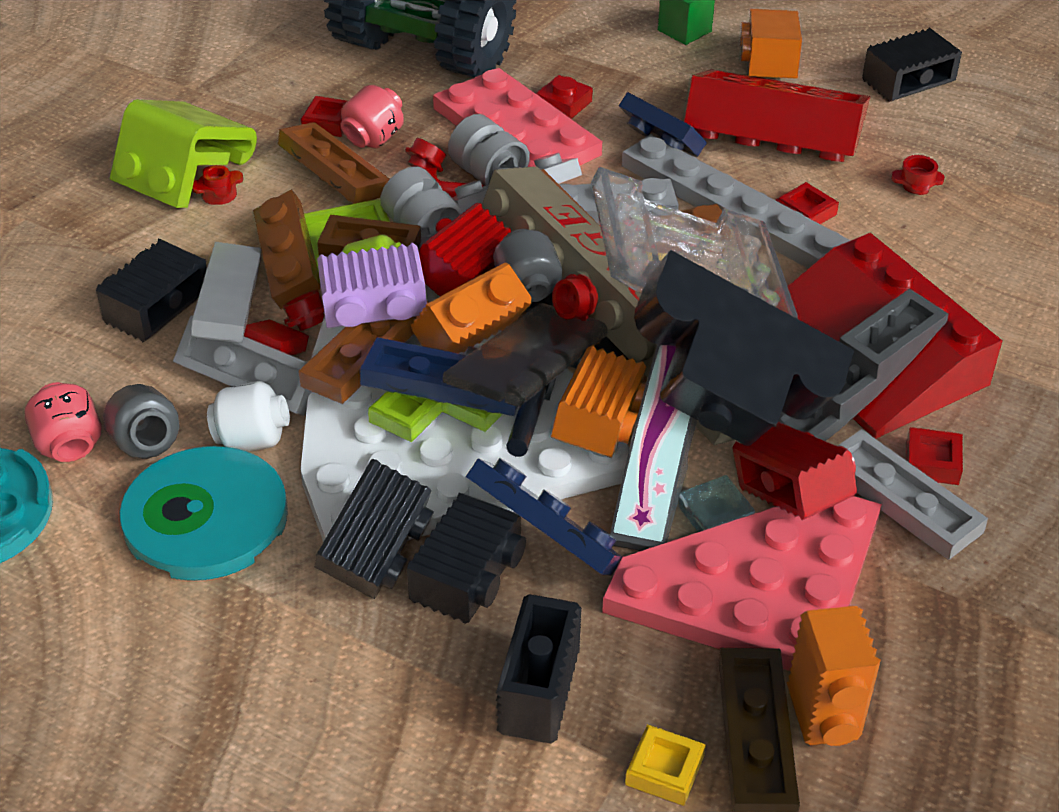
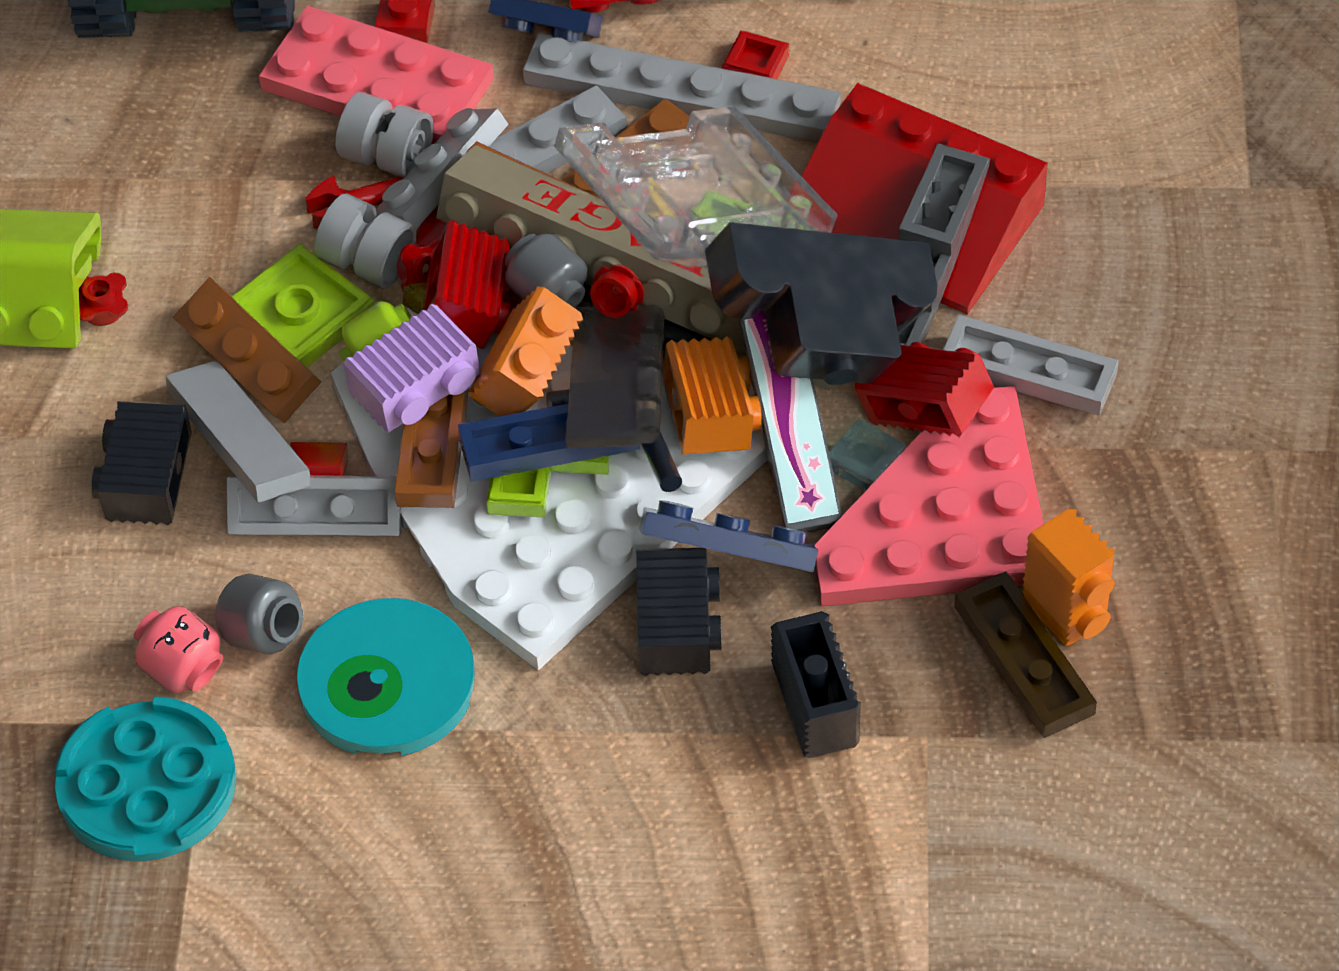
camera: 25 degrees left, 10 degrees up
white head [207,381,290,452] -> none
dark orange plate [278,122,390,204] -> none
red plate [283,290,325,331] -> none
red tile [301,96,348,137] -> none
black brick [314,459,434,599] -> none
reddish brown plate [317,214,422,257] -> none
coral head [341,85,404,148] -> none
red plate [405,137,447,172] -> none
yellow tile [625,724,706,806] -> none
red tile [906,427,963,485] -> none

